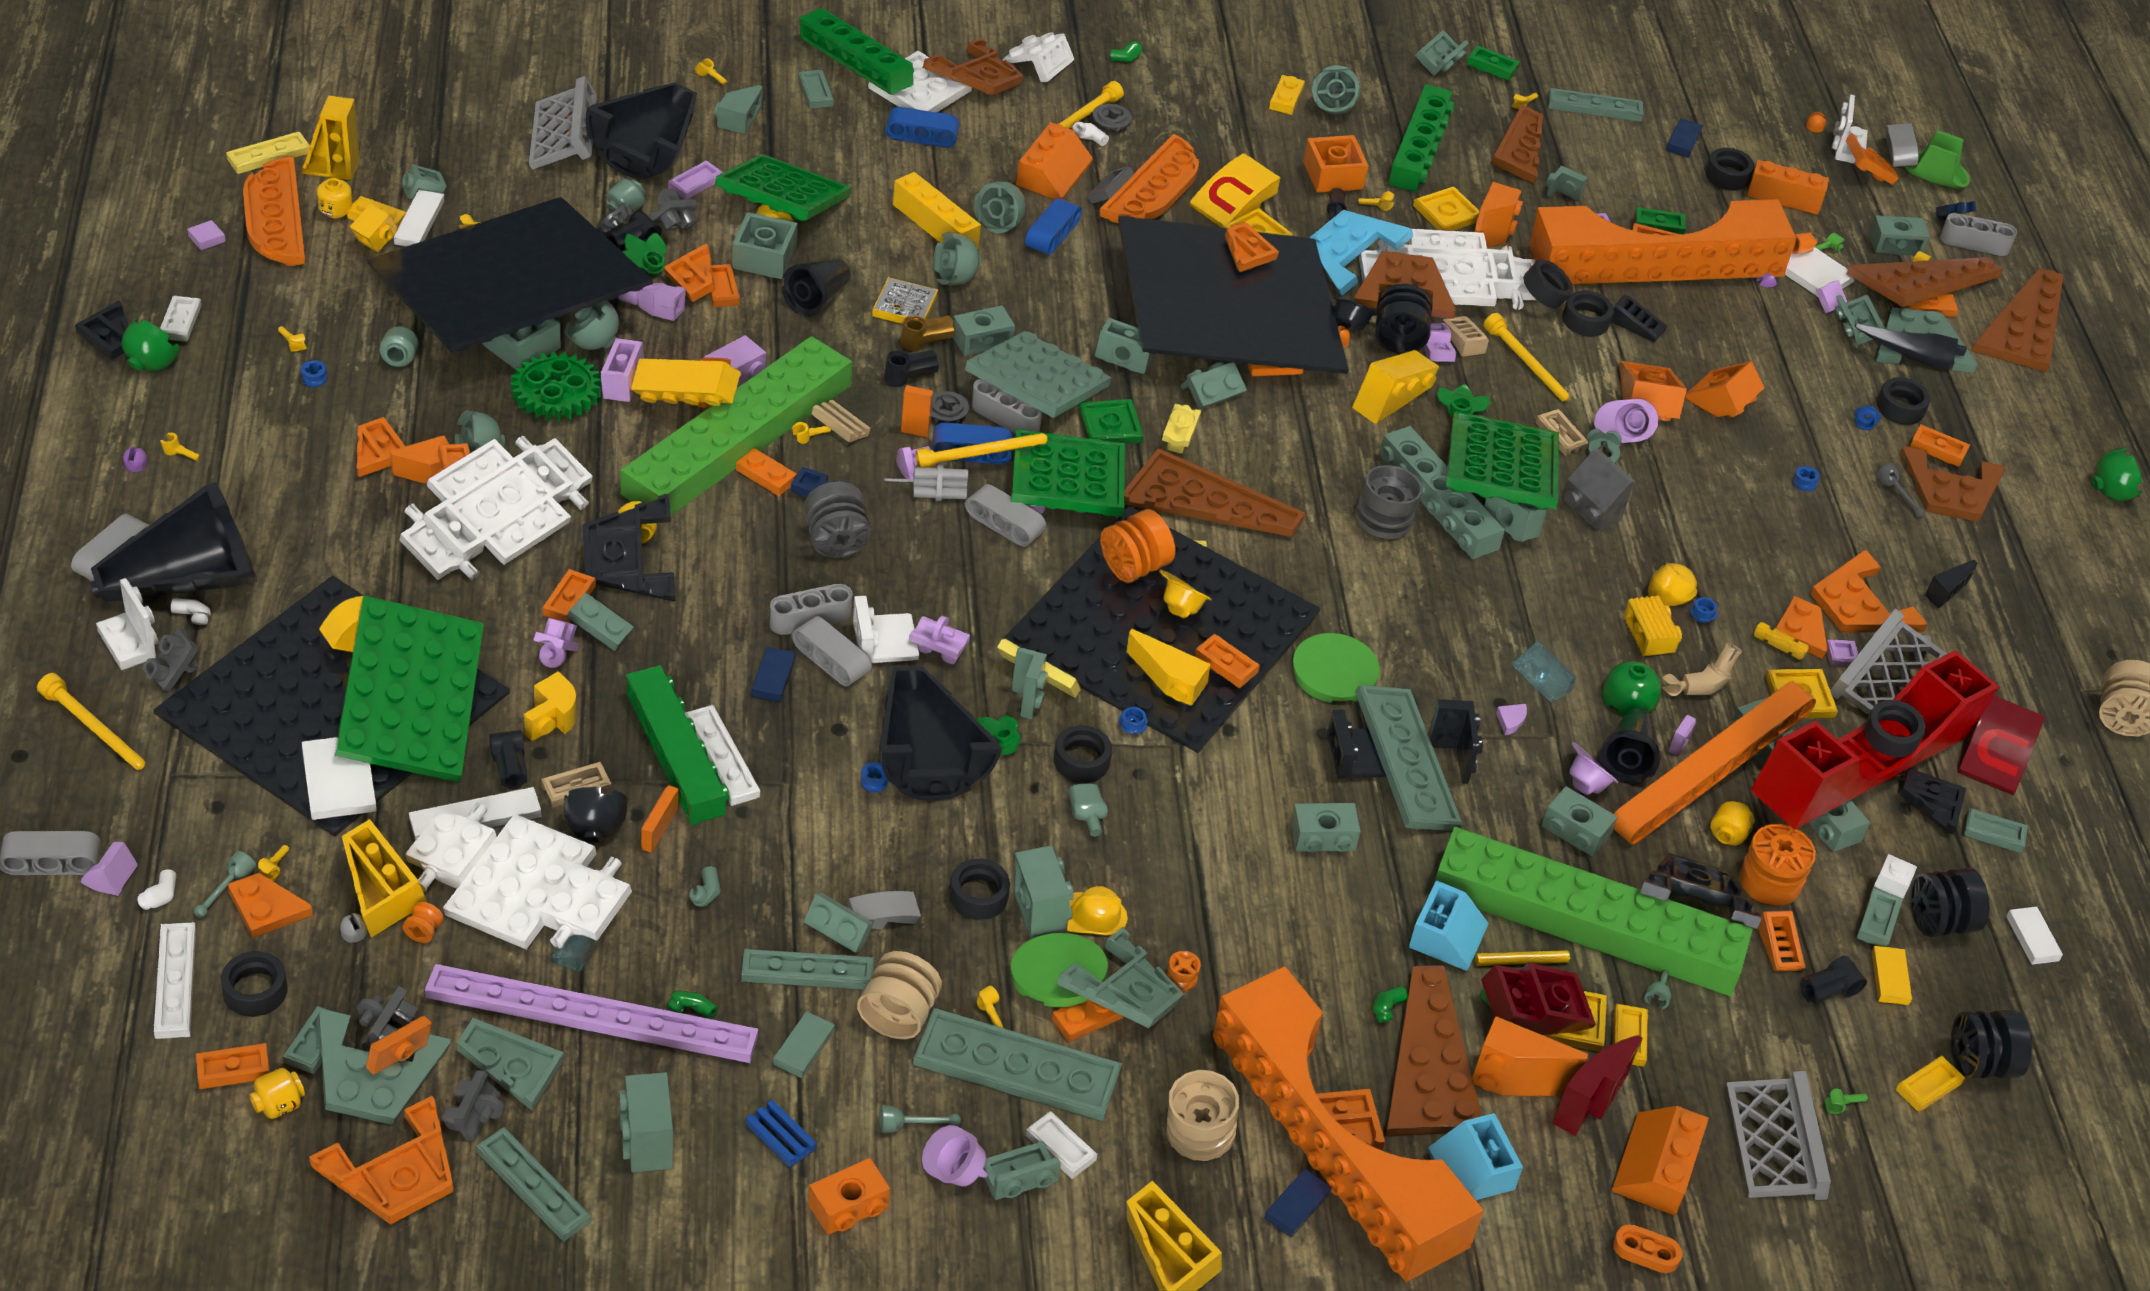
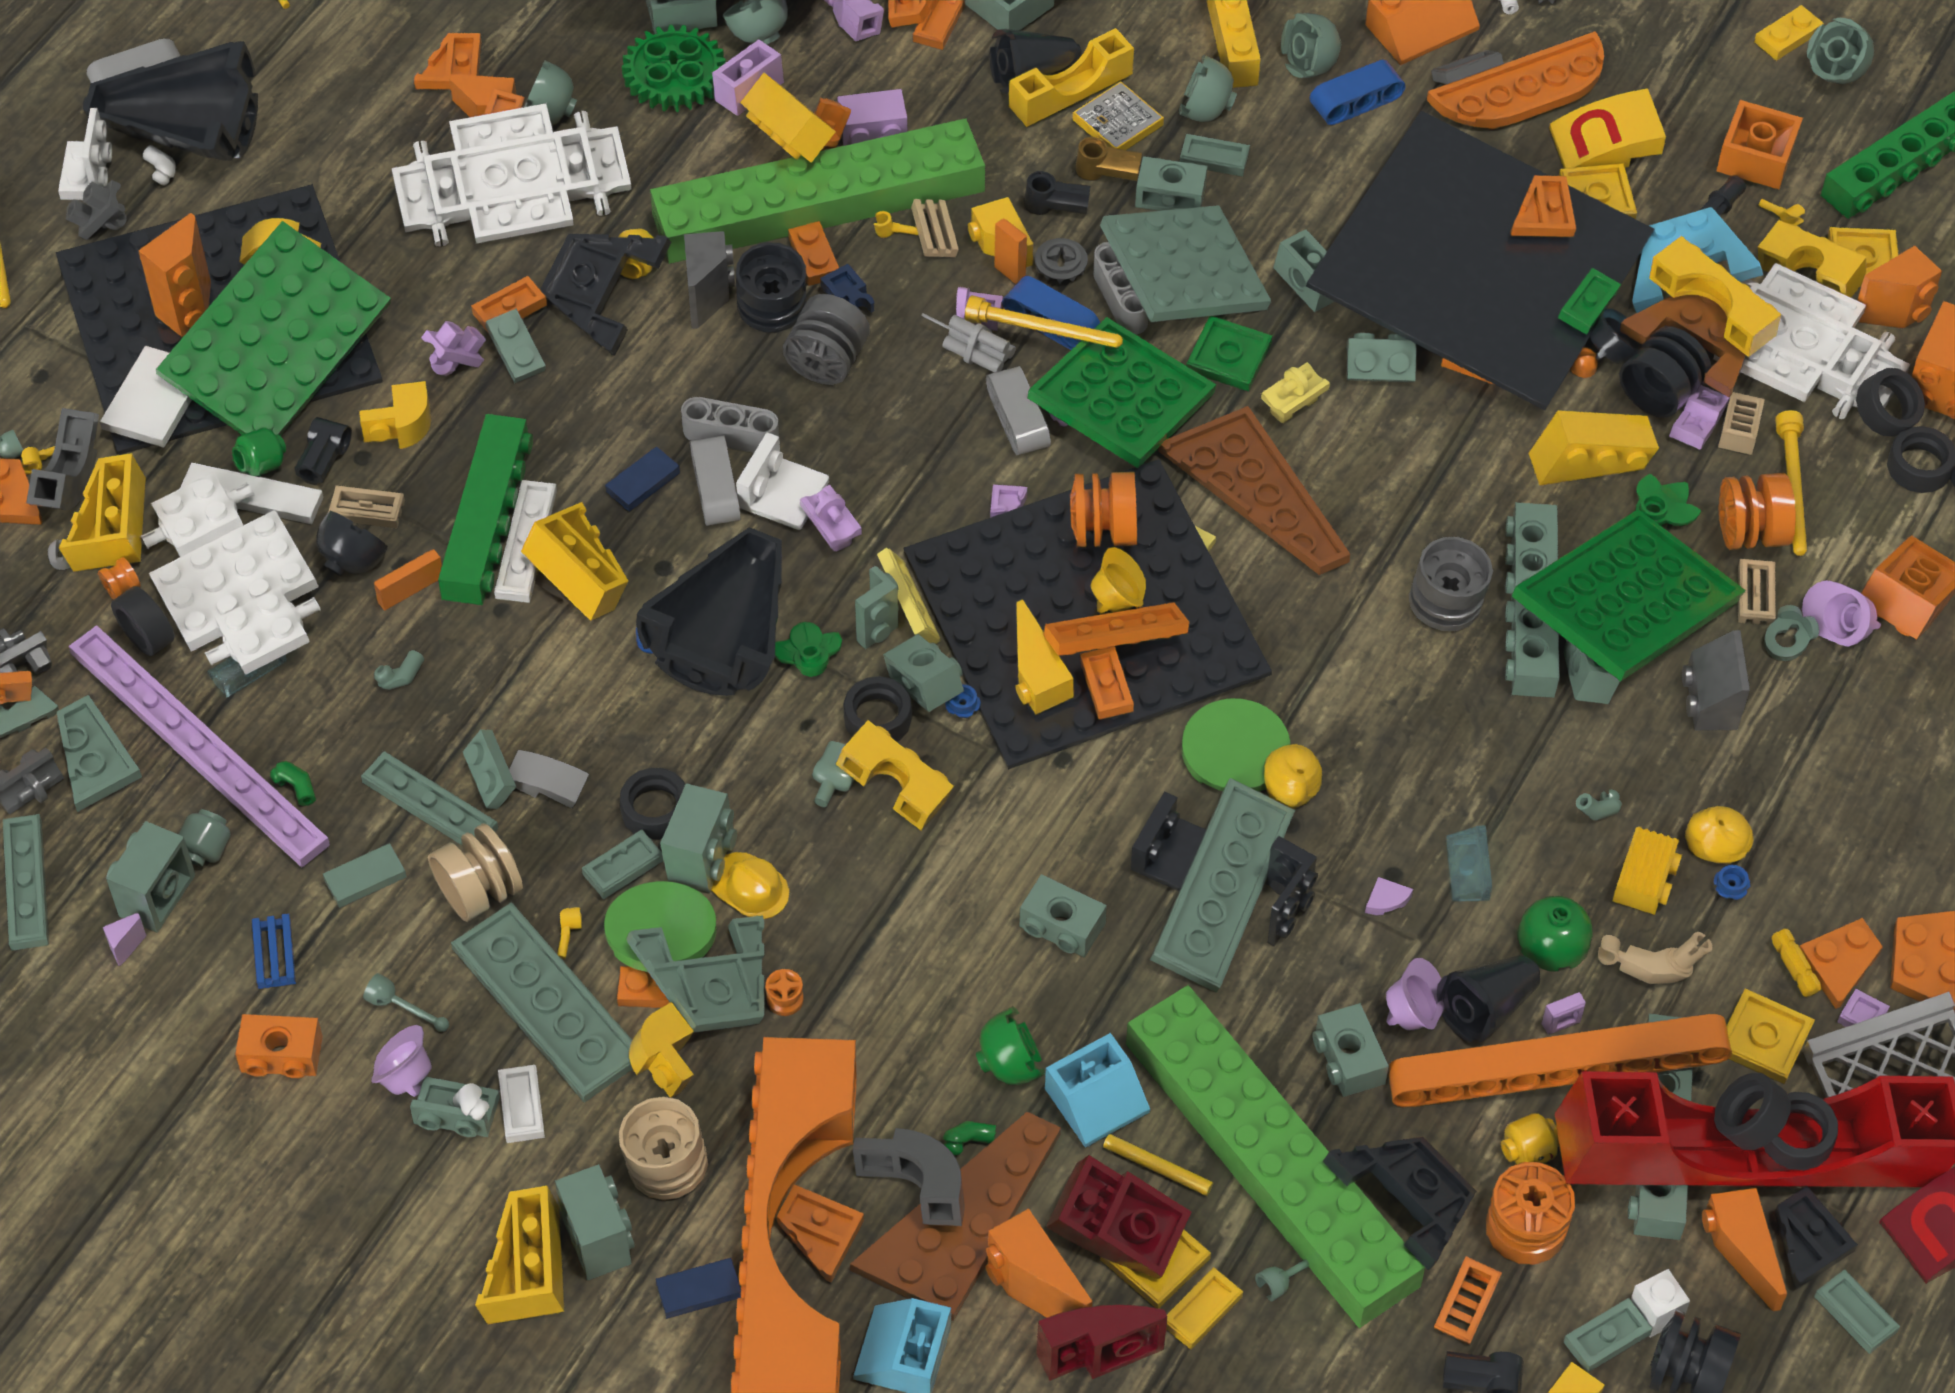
camera: 40 degrees right, 10 degrees up
none -> dark grey arch [26,408,99,510]
none -> lavender slope [103,913,146,966]
none -> black tyre [111,586,175,656]
none -> orange slope [138,213,211,337]
none -> sand green head [178,809,231,867]
none -> green head [232,427,286,476]
none -> white arm [453,1083,489,1120]
none -> yellow wedge [521,502,628,621]
none -> sand green brick [555,1164,635,1281]
none -> sand green plate [582,829,664,899]
none -> yellow brick [629,1002,694,1098]
none -> flat silver slope [684,231,735,329]
none -> black wheel [736,242,806,332]
none -> yellow arch [836,720,954,830]
none -> dark grey arch [853,1128,965,1226]
none -> sand green brick [883,634,964,712]
none -> yellow slope [968,197,1033,267]
none -> green cylinder [976,1006,1045,1085]
none -> lavender tile [990,485,1027,518]
none -> yellow arch [1009,28,1134,127]
none -> orange plate [1044,602,1189,656]
none -> sand green tile [1180,134,1250,177]
none -> yellow hair [1264,744,1322,809]
none -> green plate [1558,268,1621,335]
none -> sand green arm [1576,789,1622,821]
none -> yellow arch [1649,236,1782,357]
none -> orange slope [1702,1188,1787,1311]
none -> black tyre [1714,1073,1791,1150]
none -> orange wheel [1718,473,1796,550]
none -> yellow arch [1758,220,1866,298]

